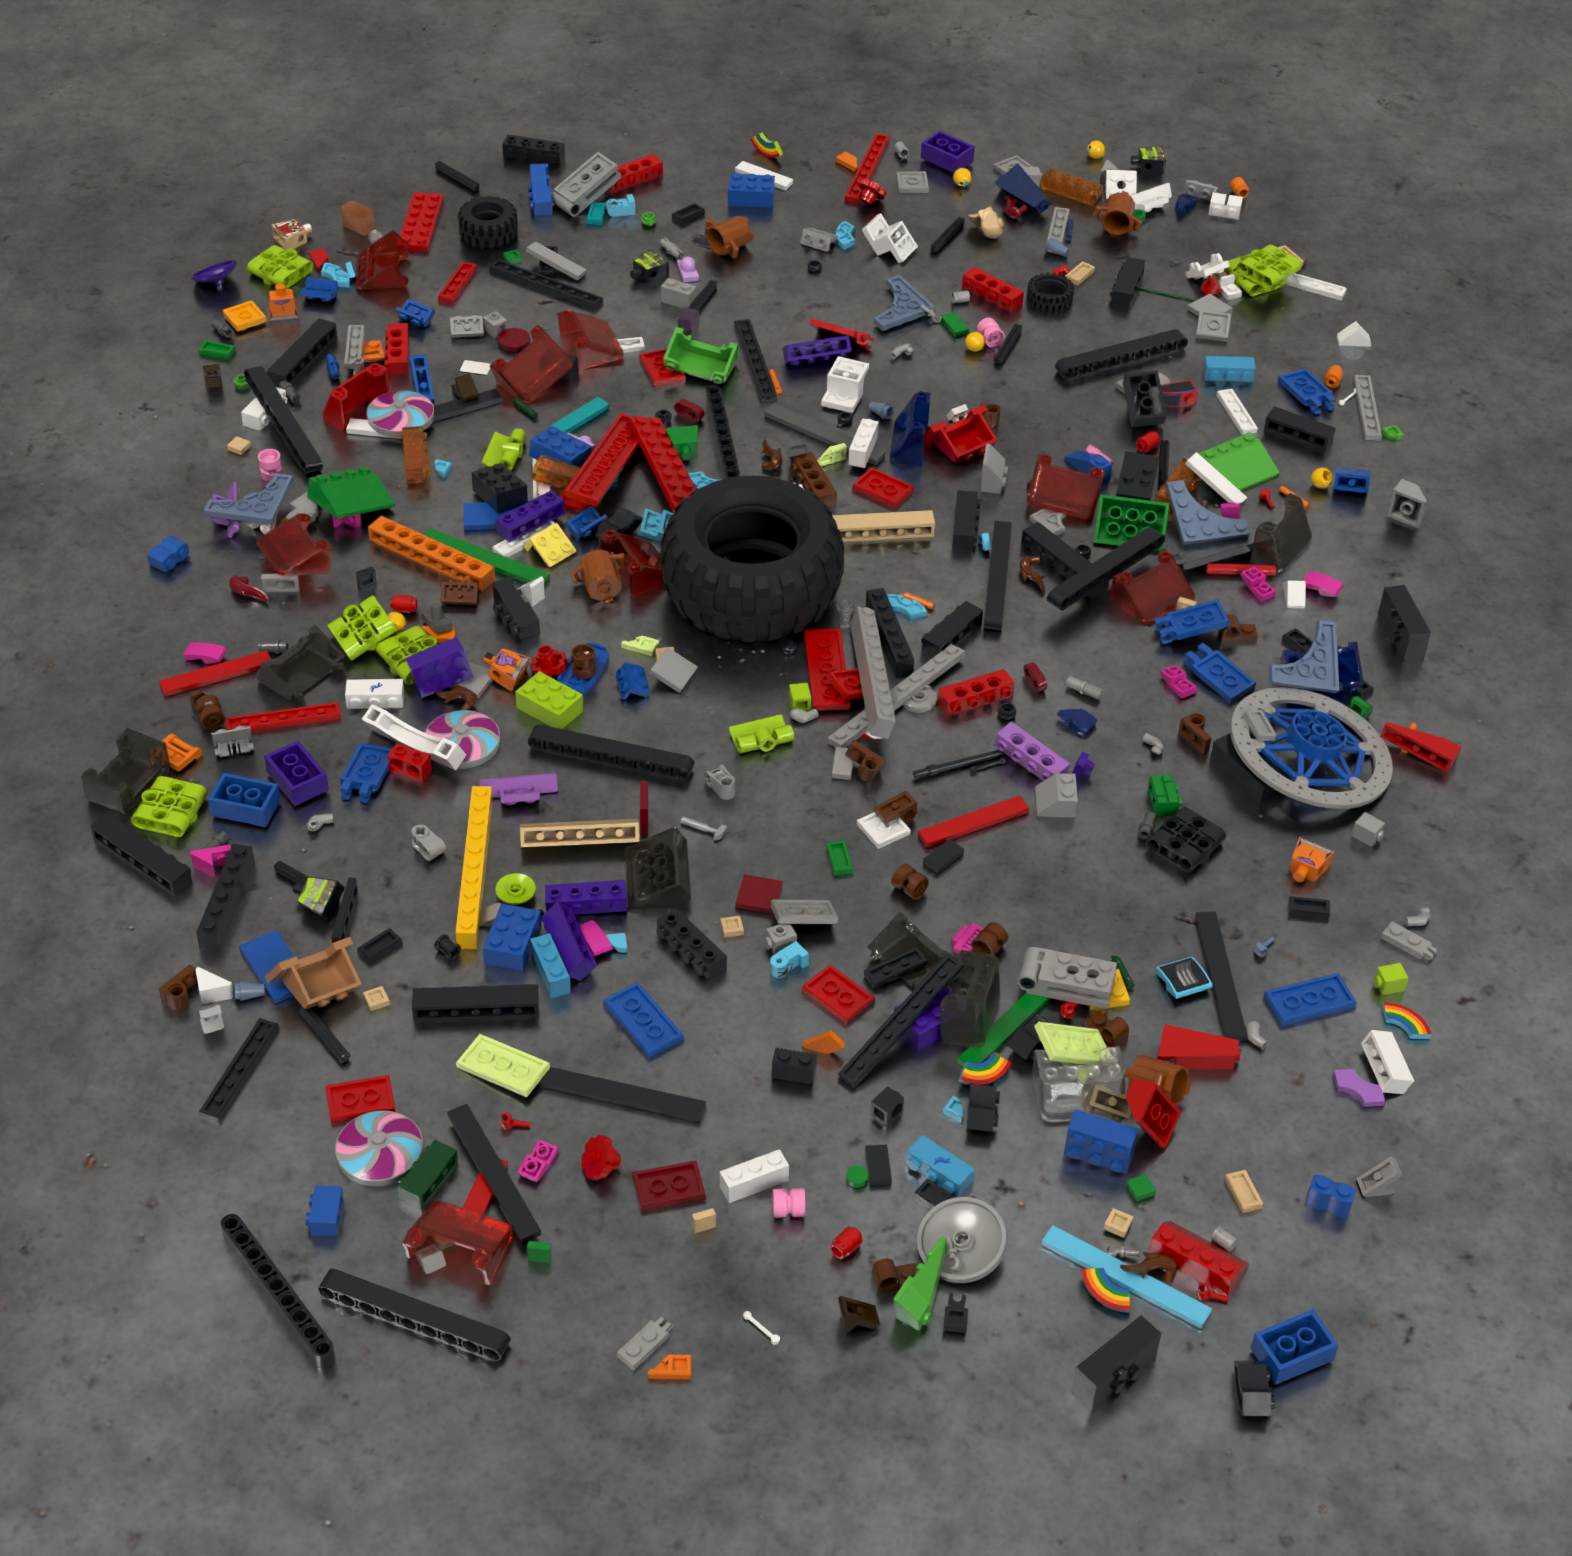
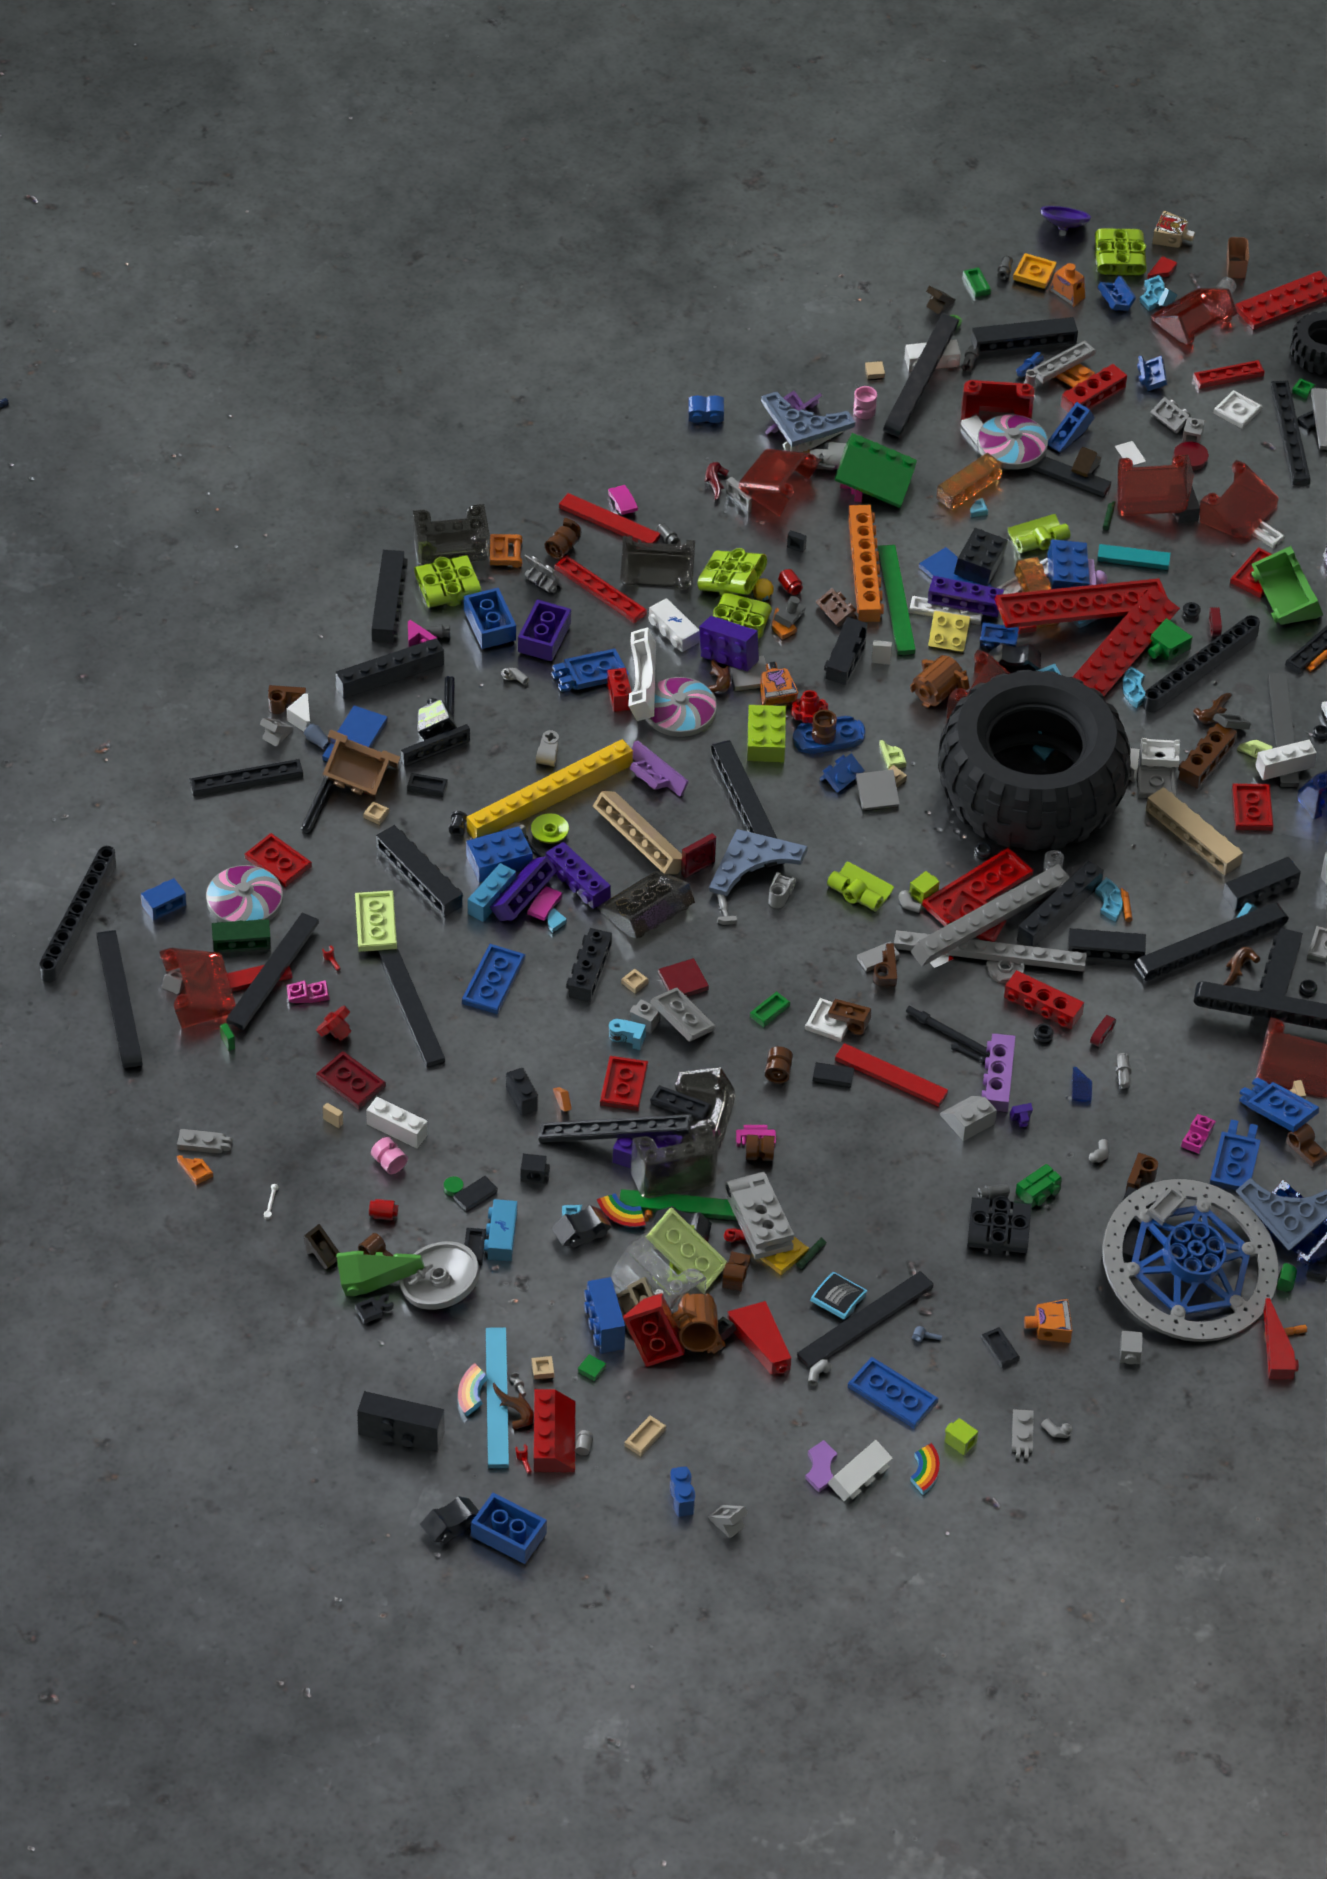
camera: 55 degrees right, 5 degrees up
none -> sand blue plate [709,829,808,896]
none -> white tile [1213,390,1262,429]

